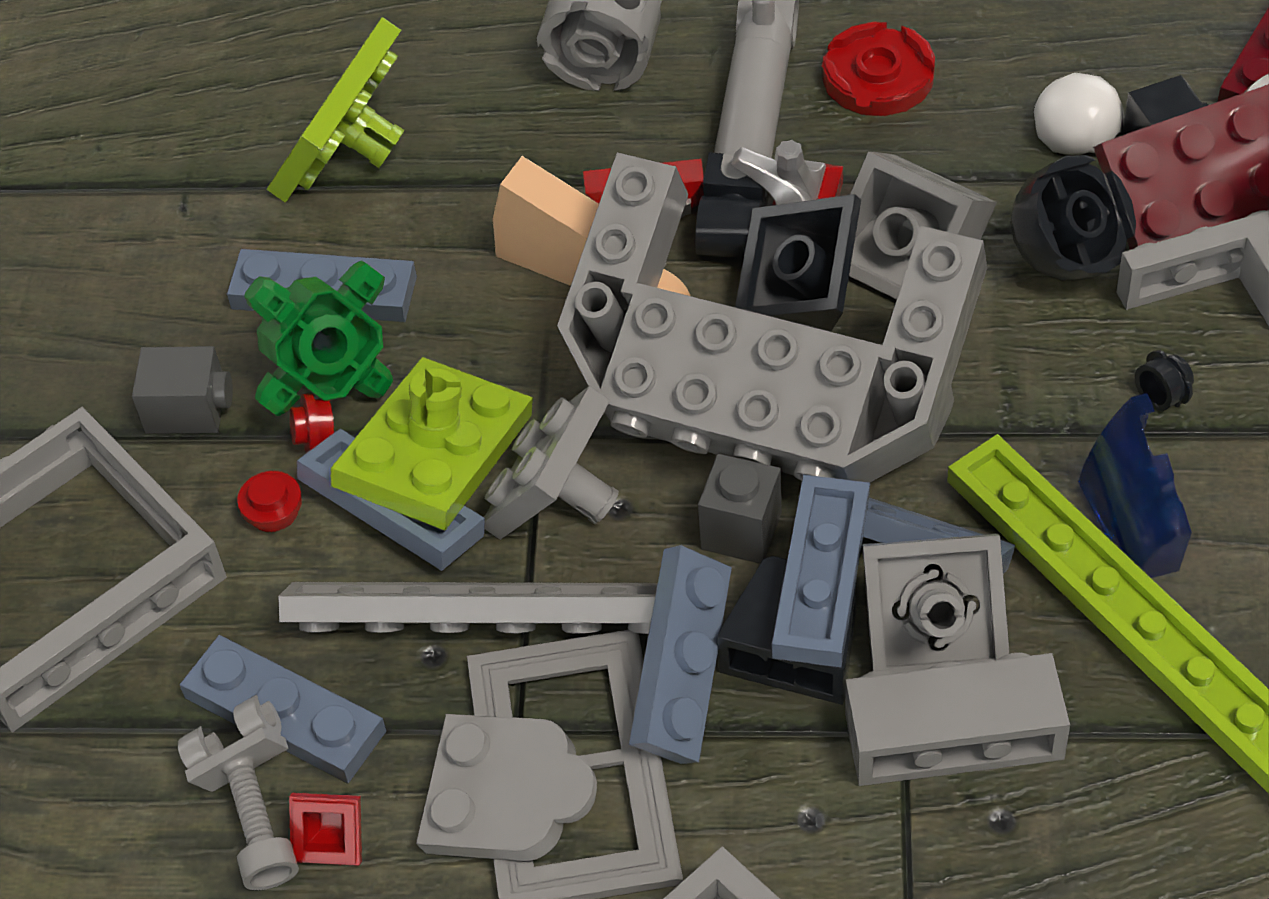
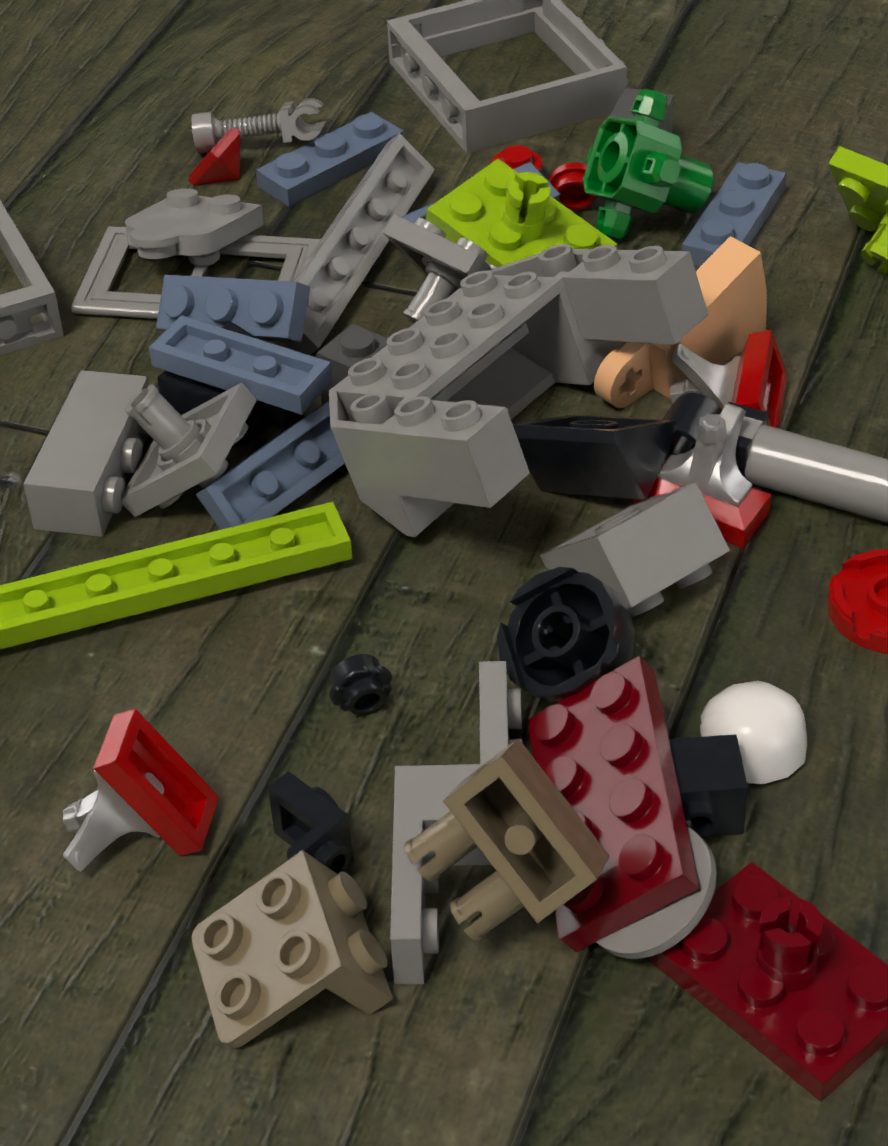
camera: 105 degrees right, 10 degrees down
clear blue slope [1078,393,1192,578] -> none

